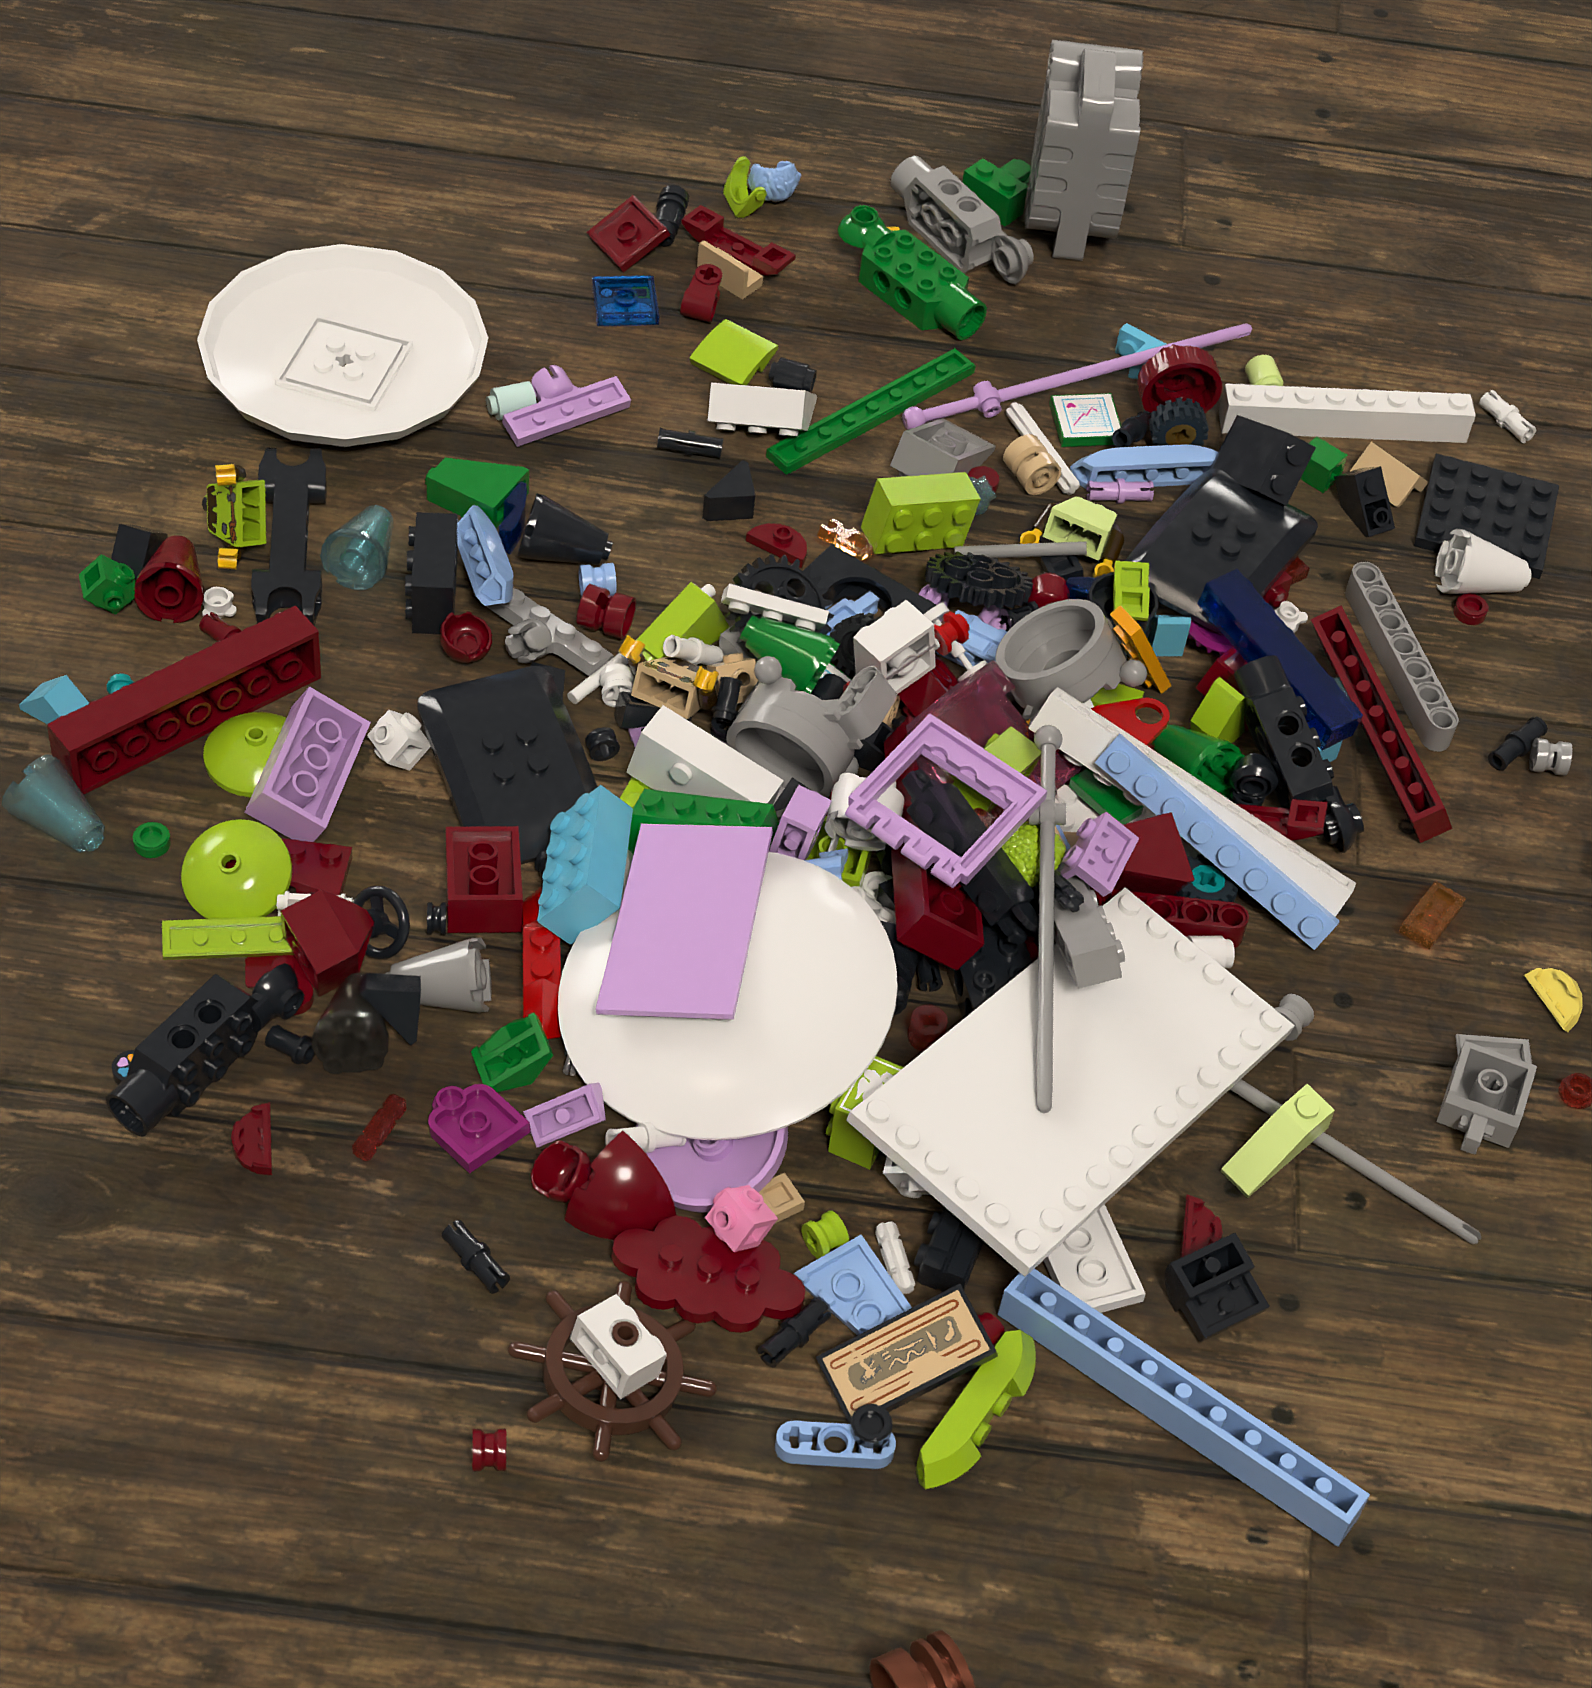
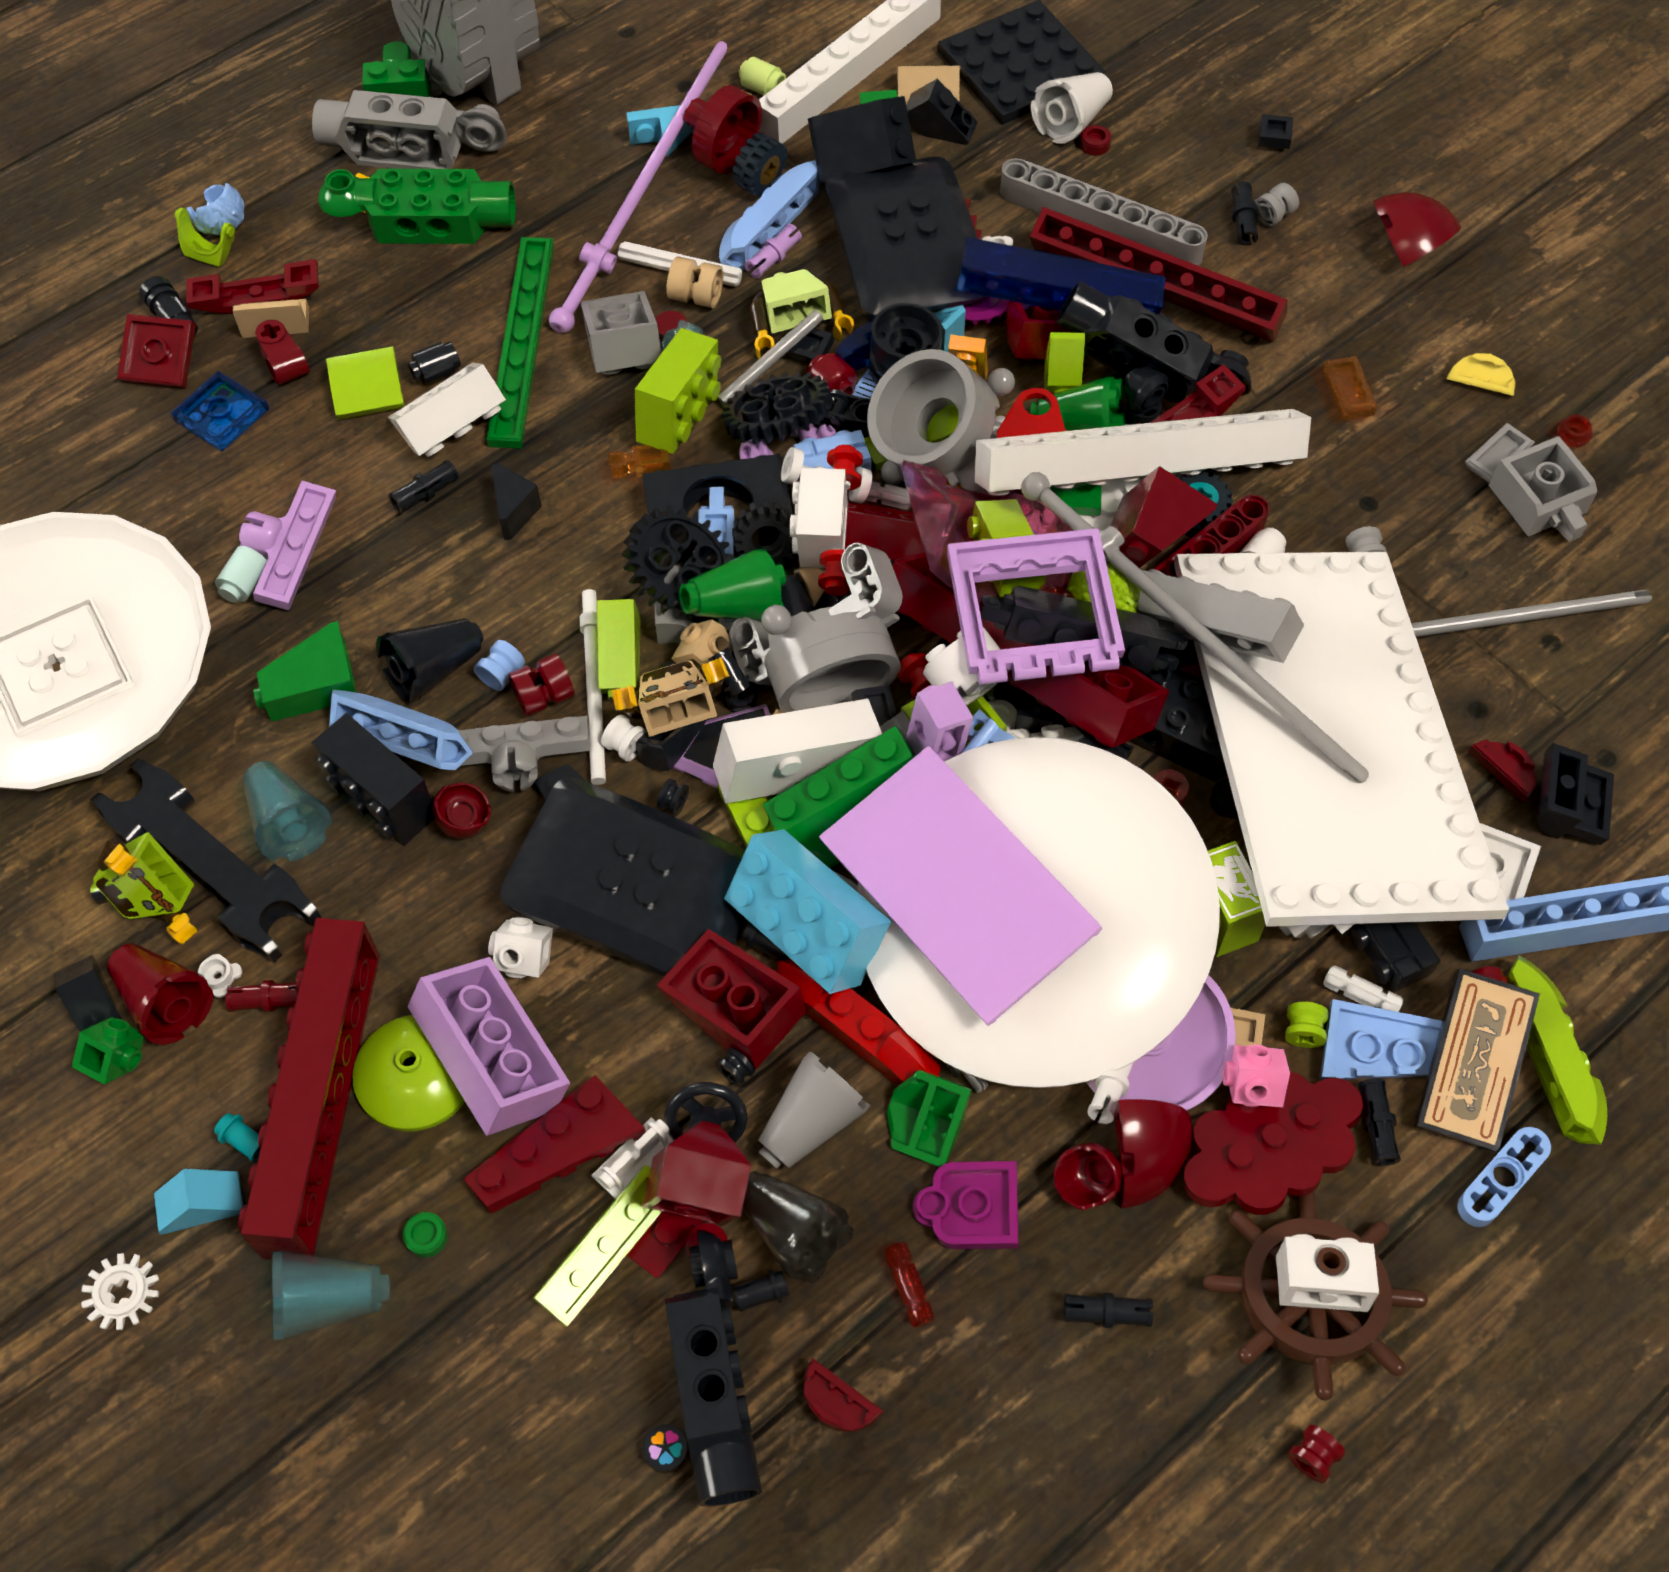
camera: 40 degrees left, 10 degrees up
lime dish [181,819,292,919] -> none
black slope [360,973,421,1045] -> none
clear blue slope [499,481,527,554] -> none
lavender slope [523,1083,606,1148] -> none
white pin [663,635,723,665] -> none
white plate [721,584,829,631] -> none
dark red plate [746,523,807,568] -> none
black tile [850,1404,893,1448] -> none
tile [1049,393,1121,447] -> none
black axle [1054,870,1084,912] -> none
lavender bracket [1060,812,1139,897] -> none
light blue plate [1095,734,1339,950] -> none
black pin [1112,411,1151,448] -> none
lime slope [1113,561,1150,621] -> none
yellowish green slope [1221,1084,1335,1198] -> none

